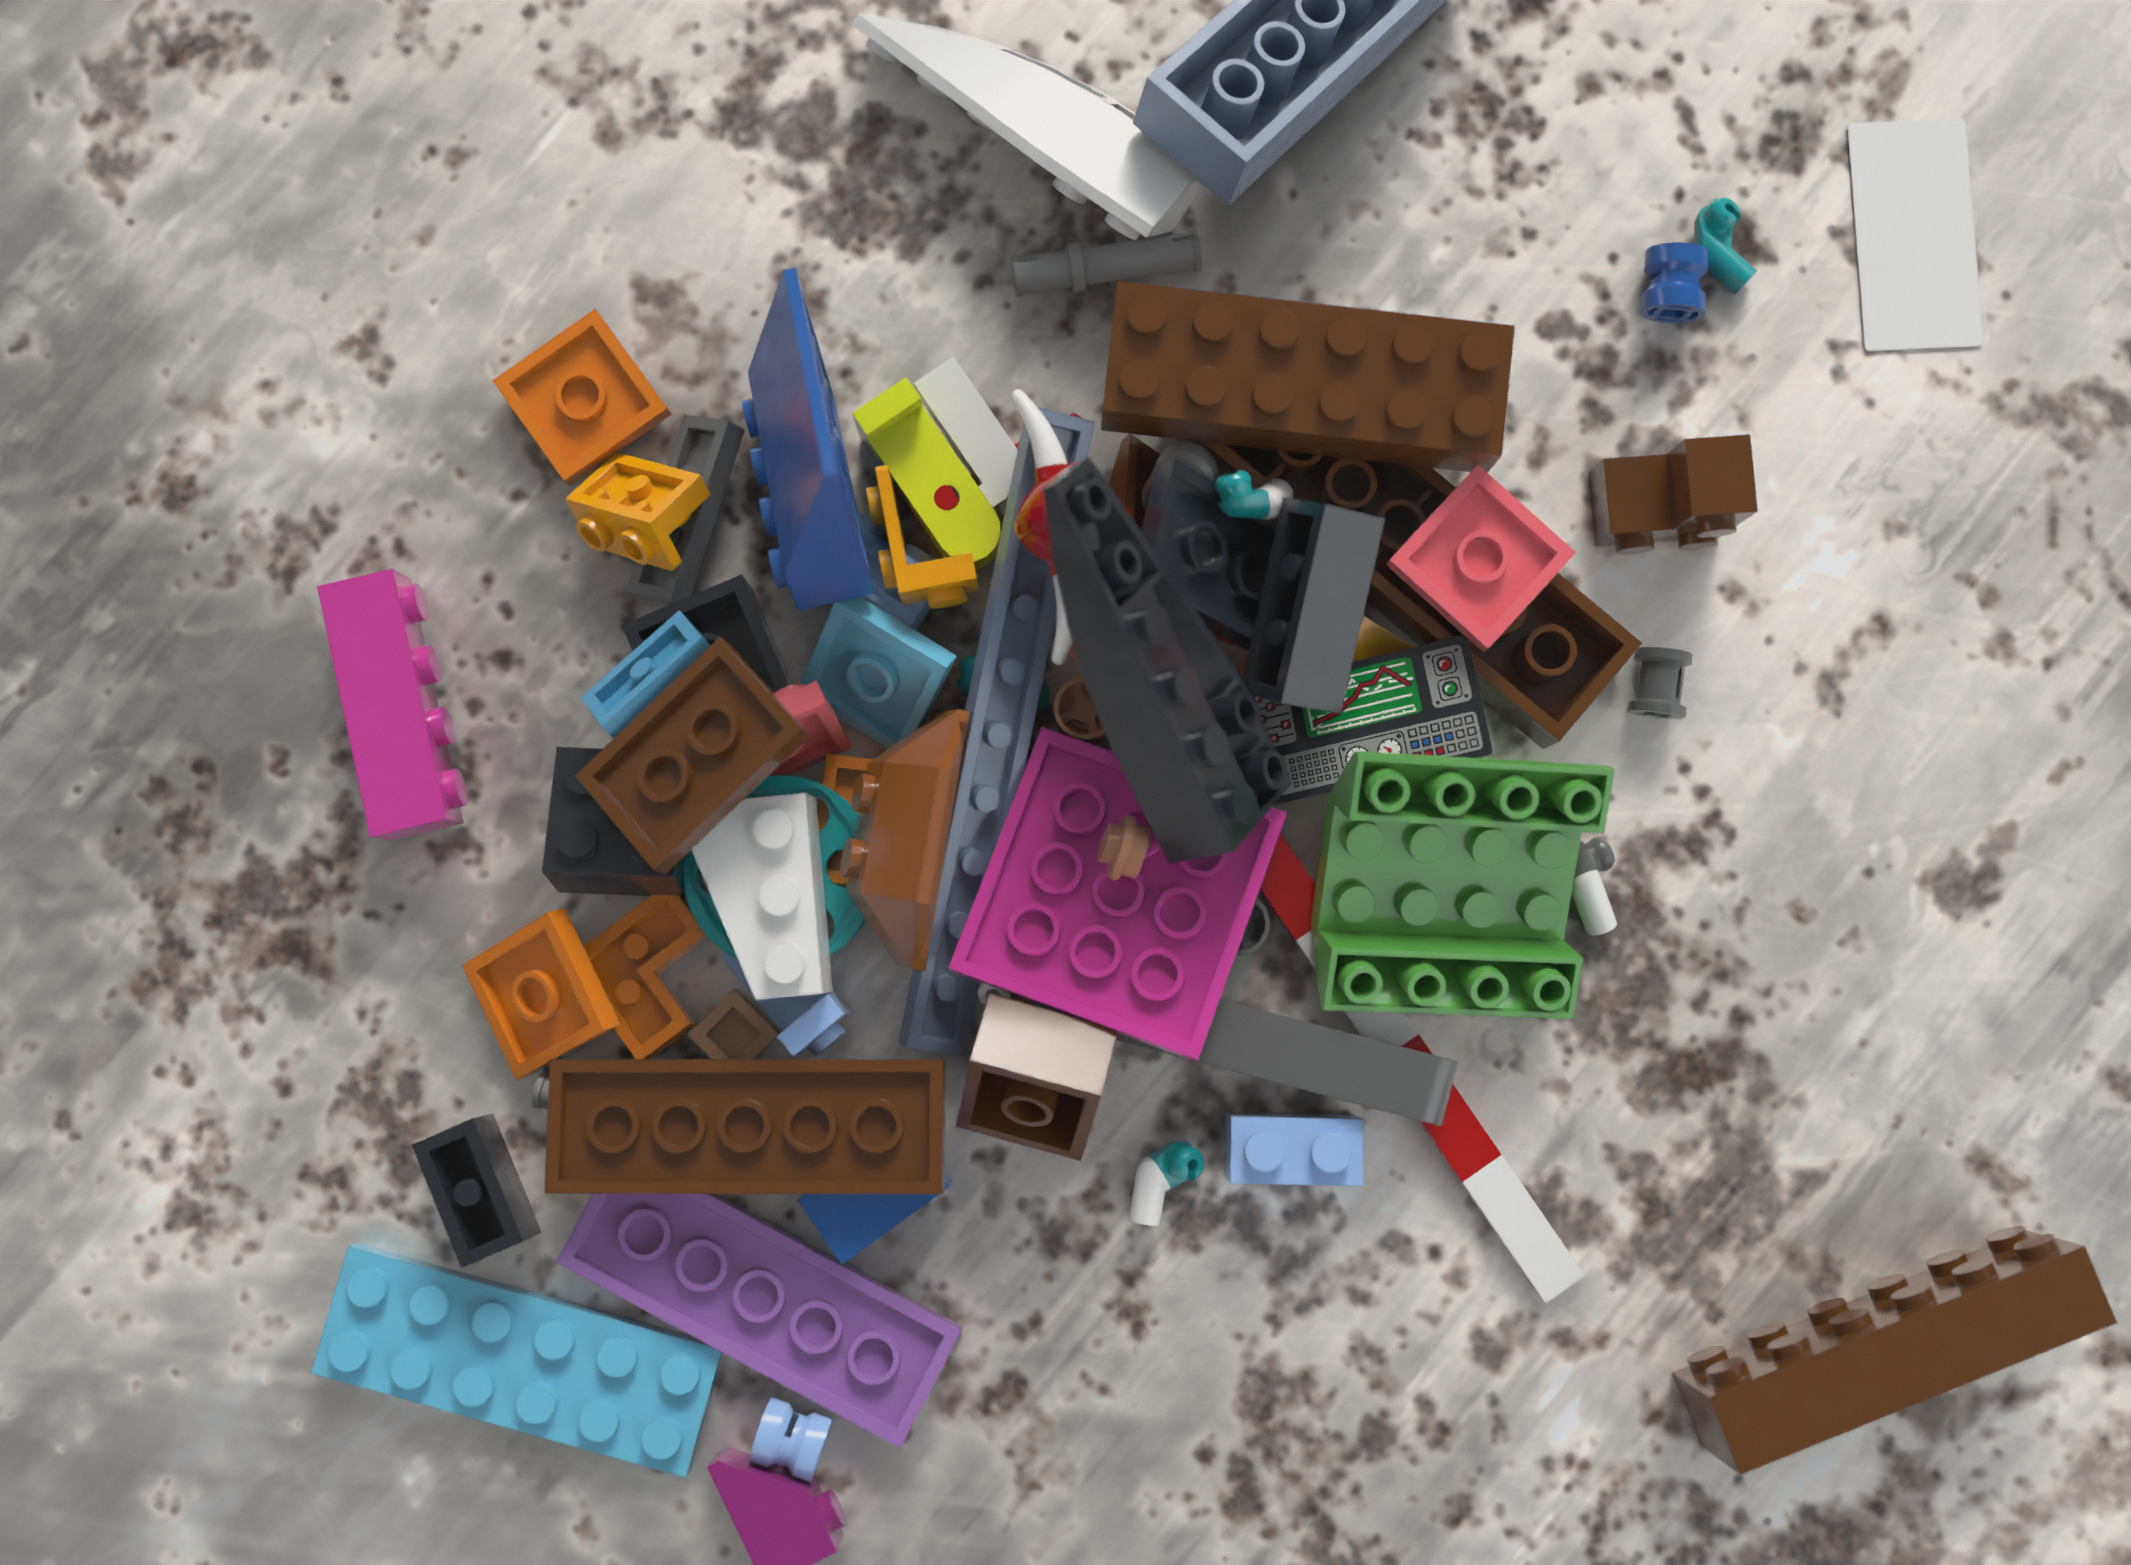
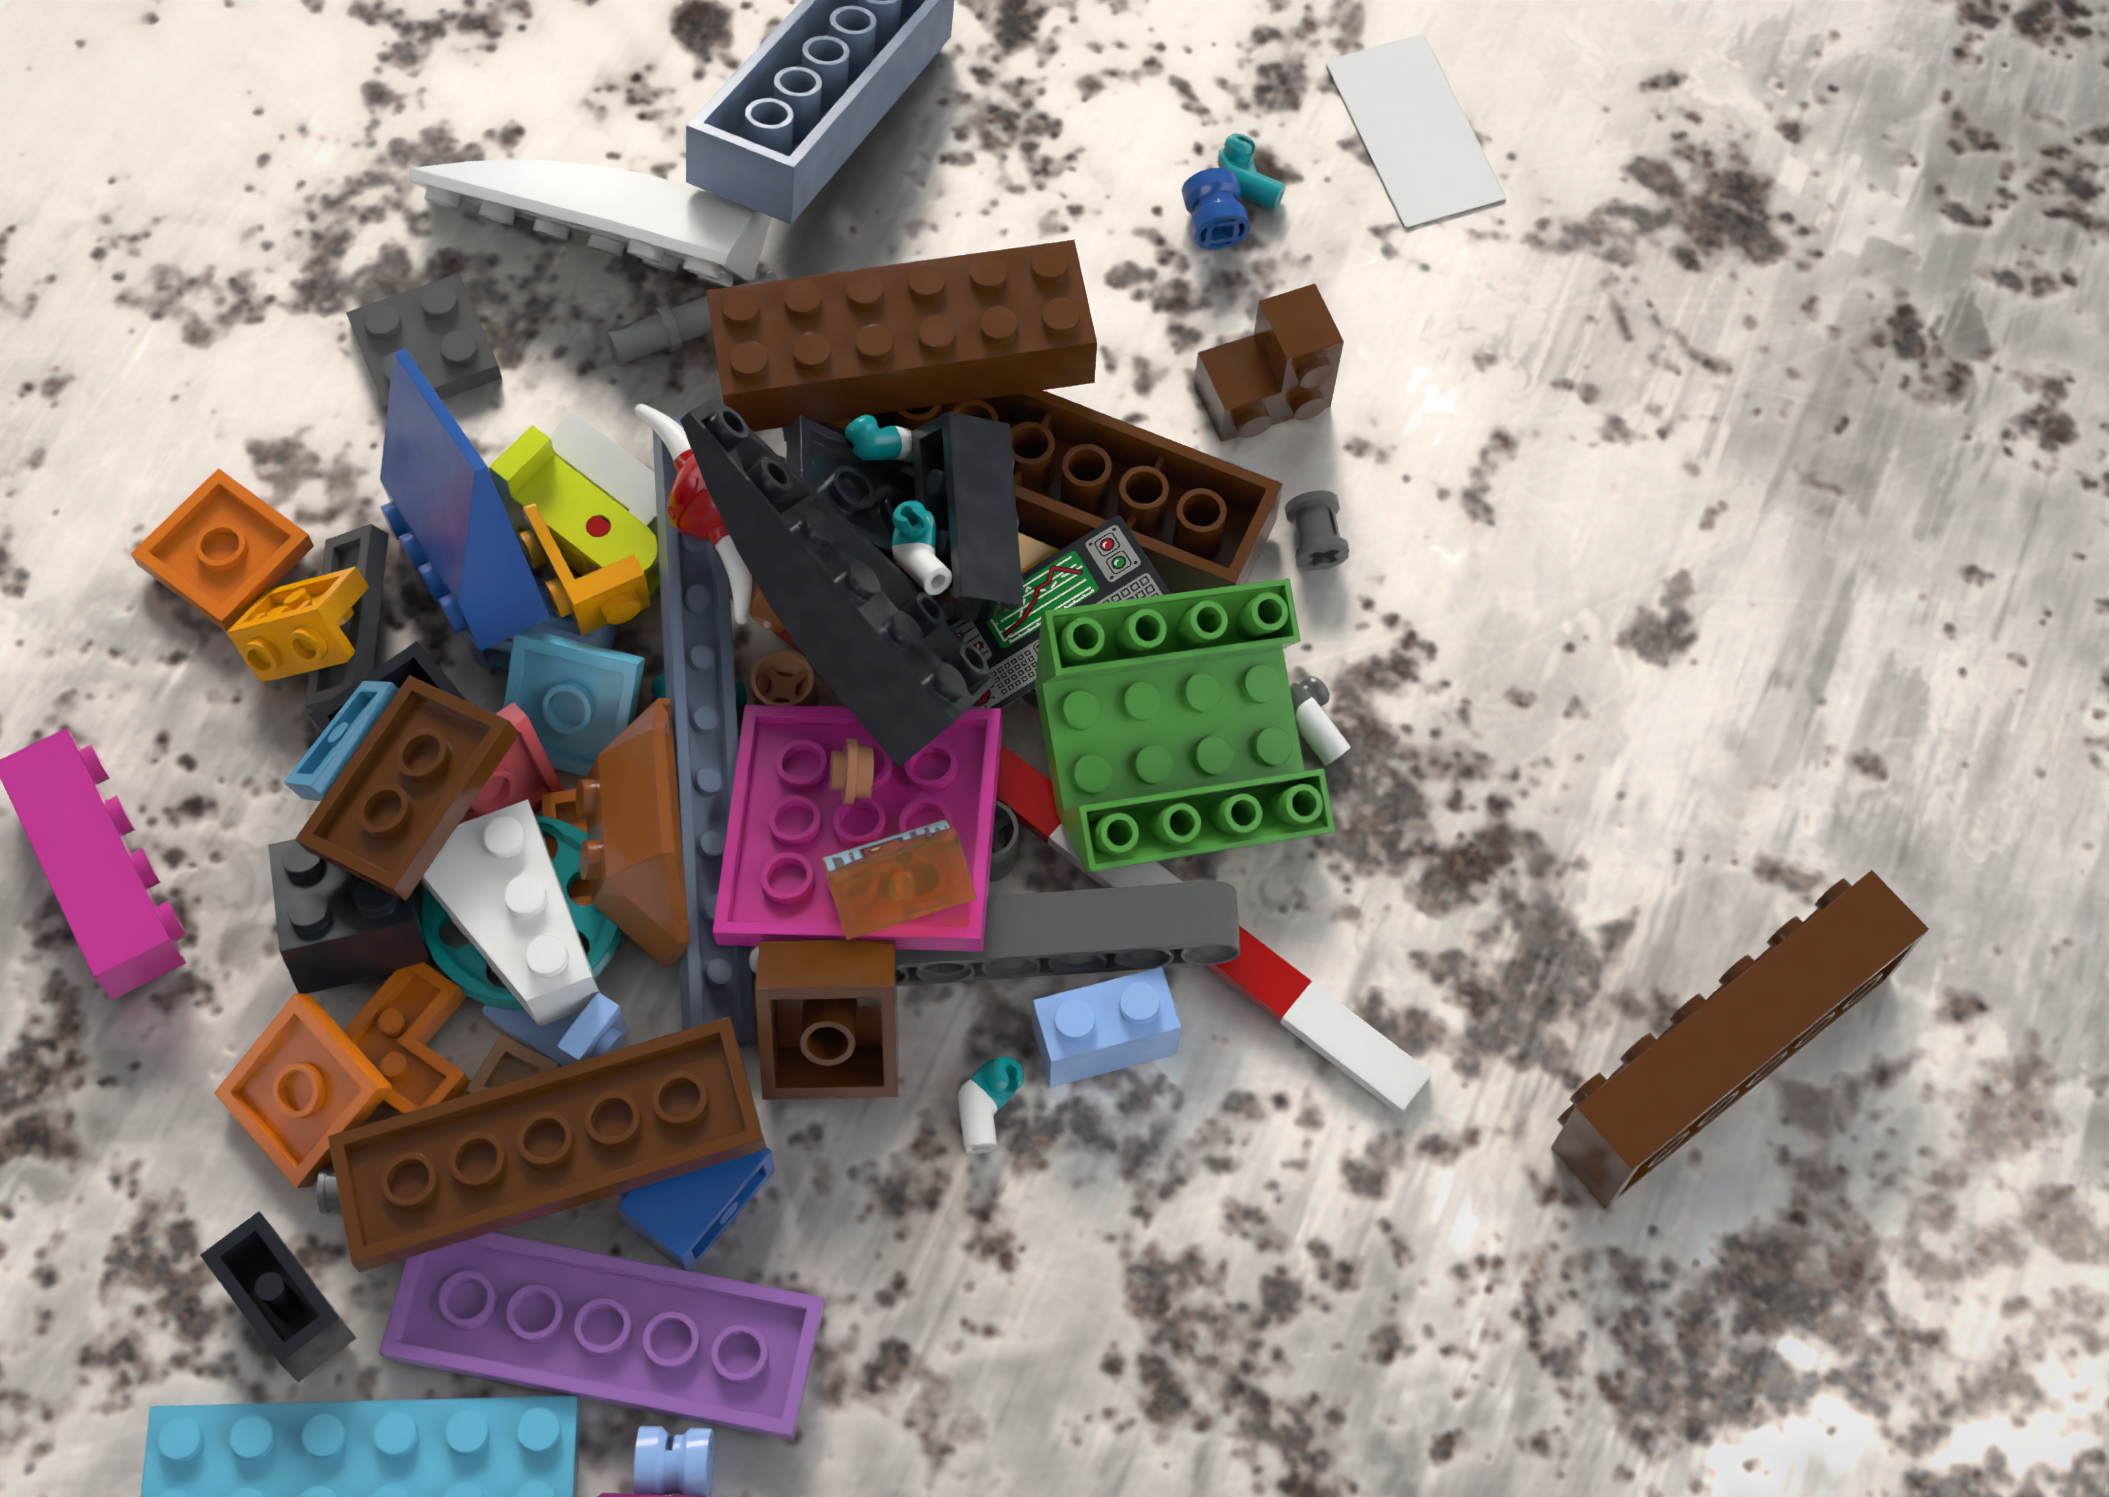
camera: 20 degrees left, 20 degrees down
coral plate [1386,465,1576,652] -> none
none -> dark grey plate [346,273,502,414]
none -> panel [821,819,977,940]
none -> arm [892,501,952,595]

